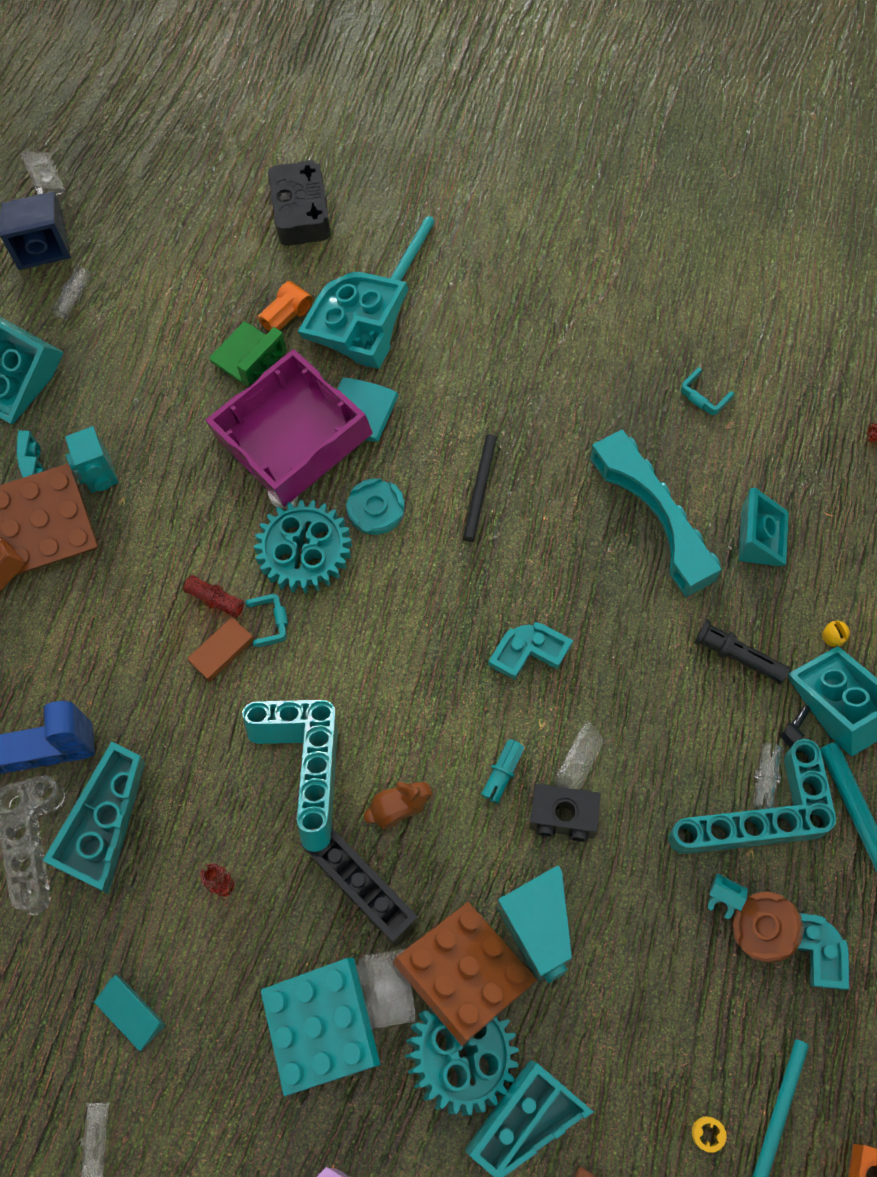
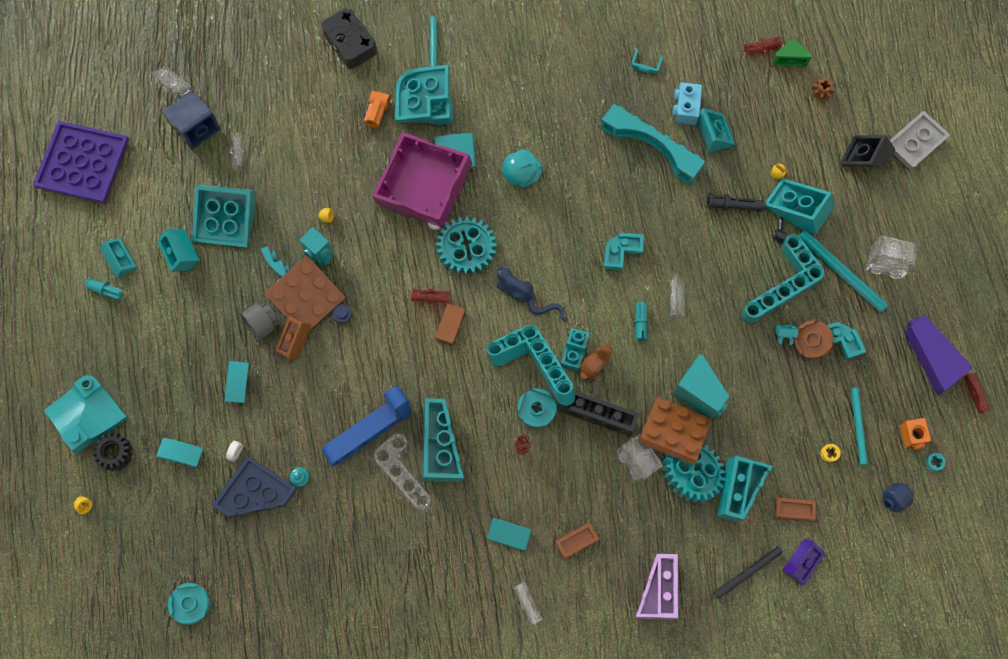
camera: 30 degrees left, 5 degrees up
green bracket [209,322,287,388] -> none
teal piece [245,594,288,647] -> none
teal plate [260,958,381,1096] -> none
teal tile [346,478,405,535] -> none
black bar [463,434,497,542] -> none
black brick [529,783,601,842] -> none
clear pin [752,743,783,810] -> none
none -> yellow hinge [318,208,334,223]
none -> dark blue plate [333,304,352,323]
none -> dark blue animal [497,268,567,322]
none -> teal helmet [502,149,543,188]
none -> teal plate [517,388,557,428]
none -> dark orange tile [555,522,600,560]
none -> teal slope [560,328,590,372]
none -> medium azure brick [672,82,702,125]

